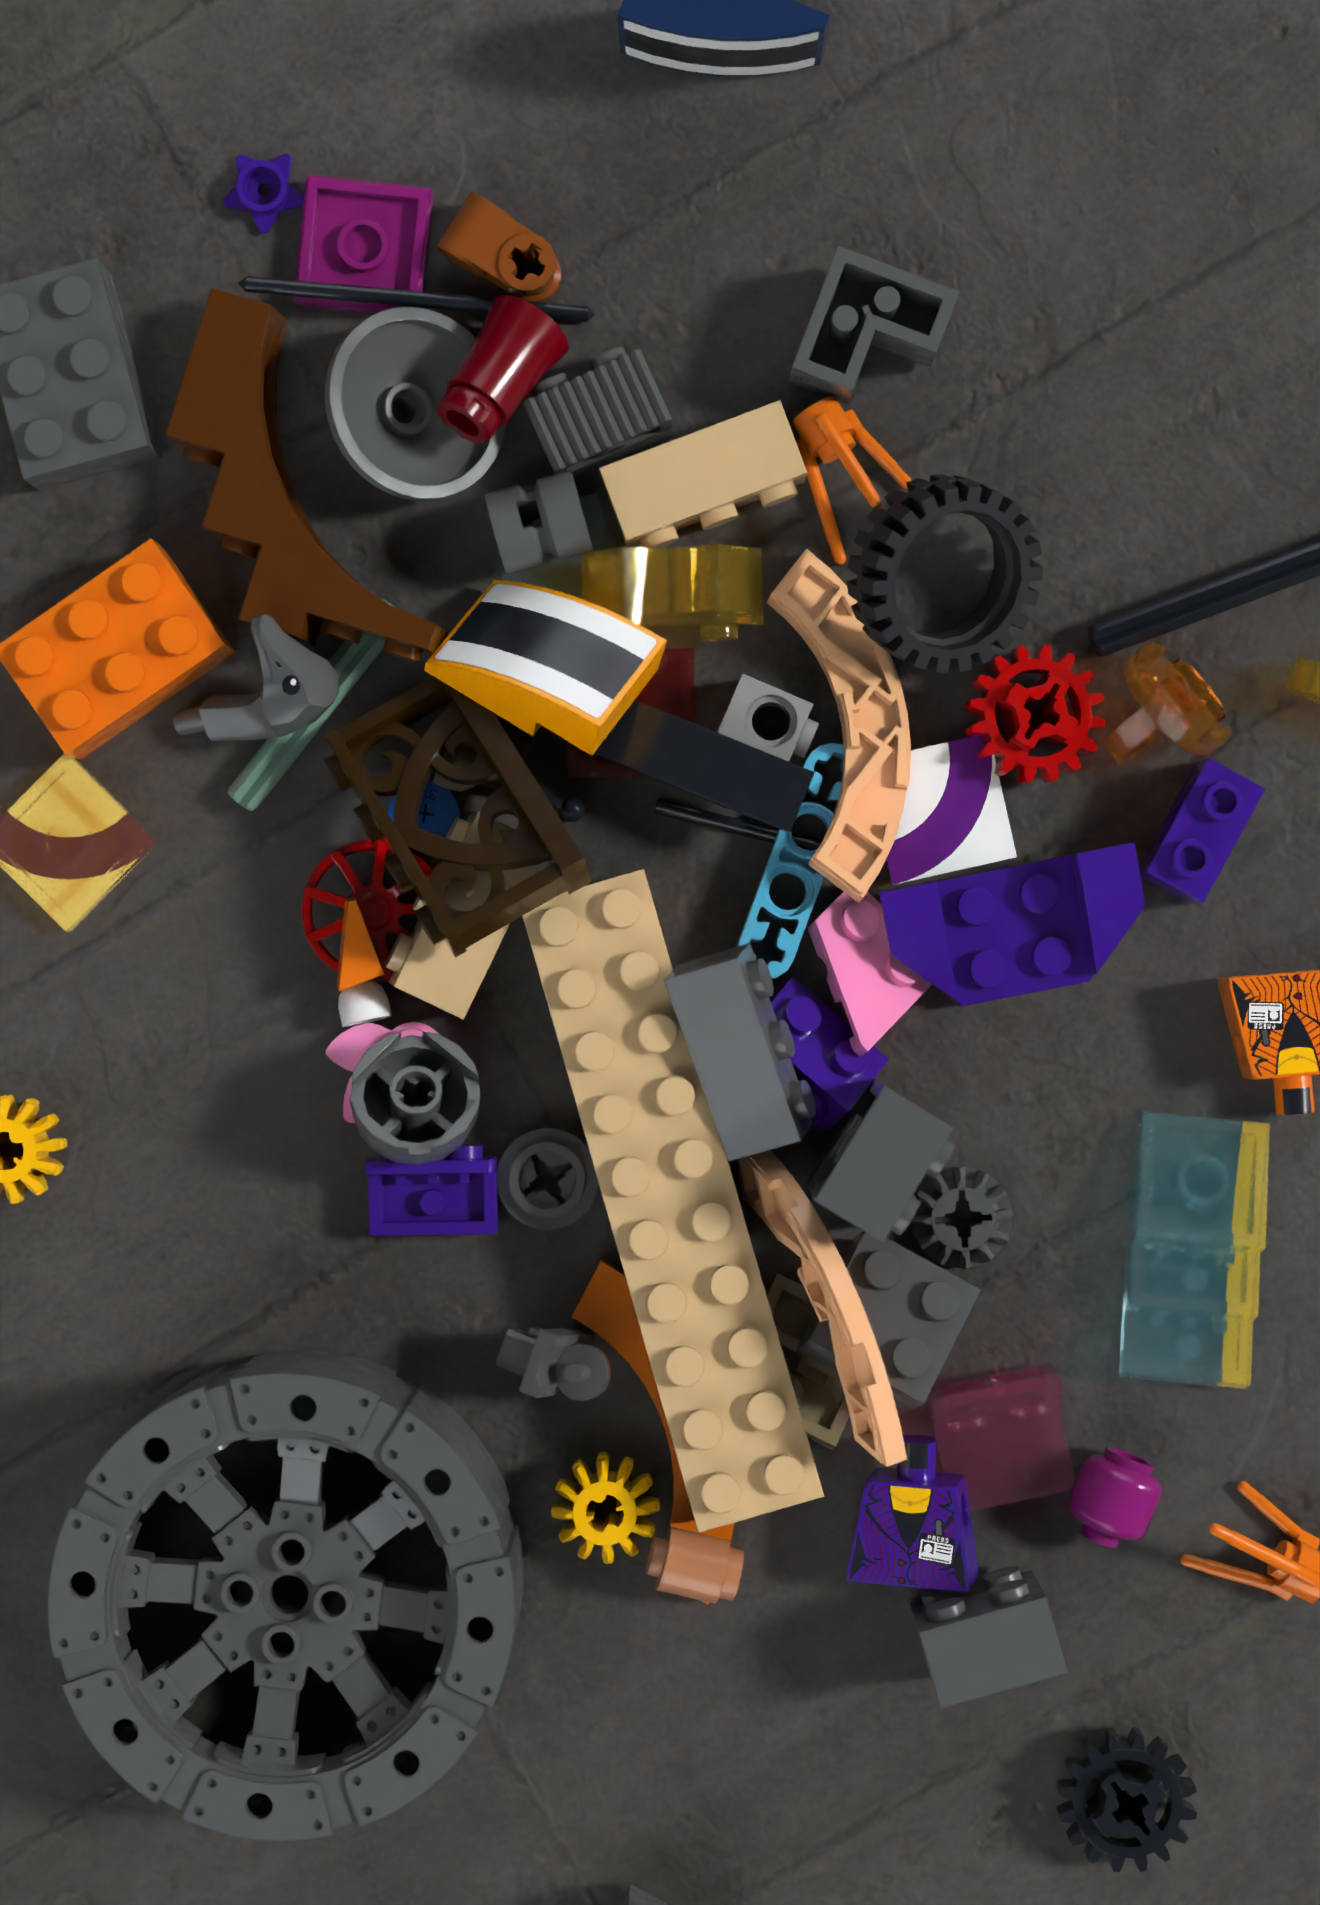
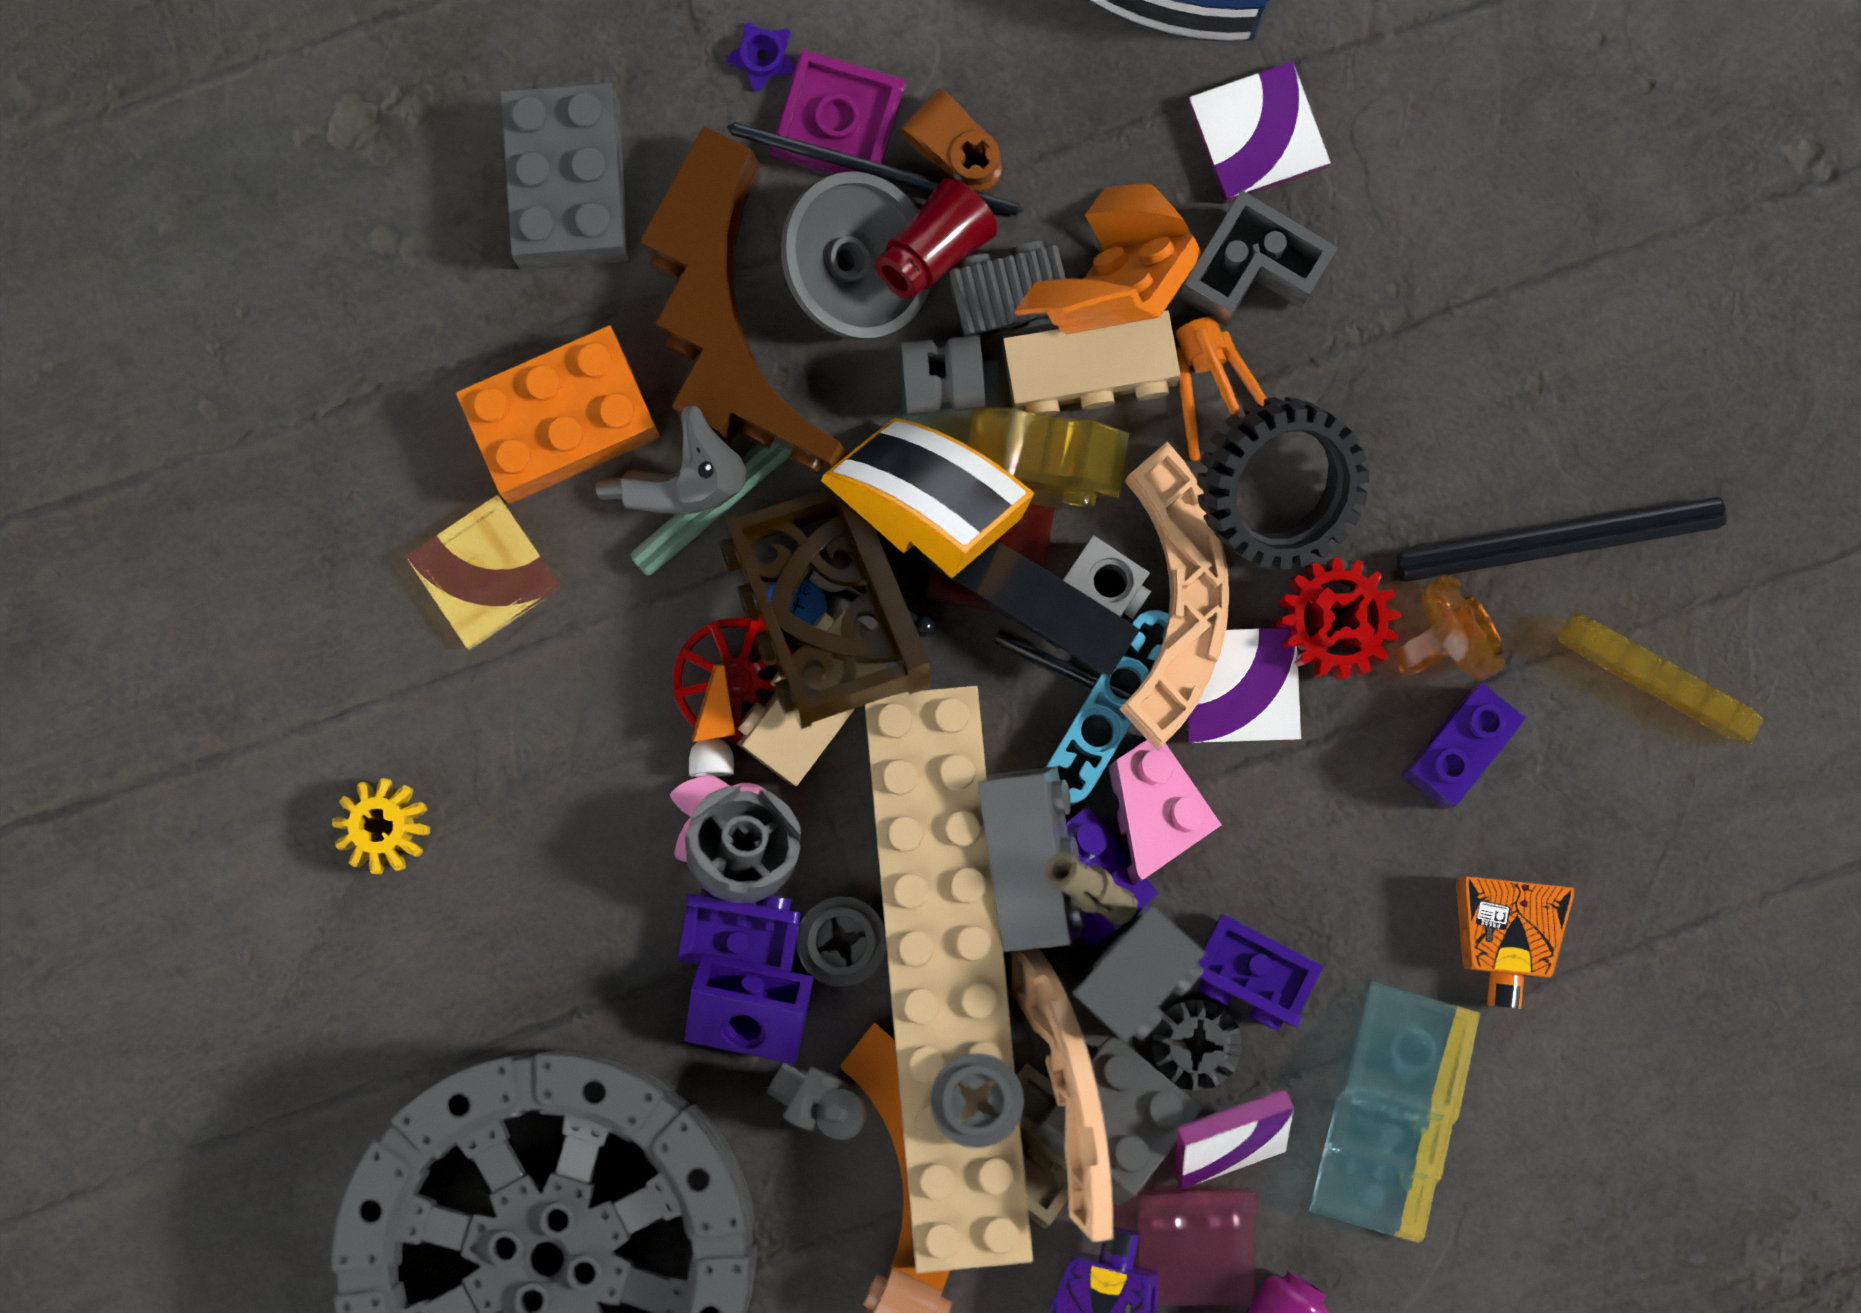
camera: 10 degrees right, 5 degrees down
yellow gear [551,1452,660,1564] -> none
dark purple piece [879,842,1145,1006] -> none
none -> dark purple brick [684,954,814,1064]
none -> dark grey gear [930,1053,1024,1148]
none -> orange piece [1014,184,1202,335]
none -> dark tan pin [1044,852,1138,925]
none -> tile [1173,1089,1294,1190]
none -> tile [1188,61,1330,203]
none -> dark purple bracket [1197,914,1324,1032]

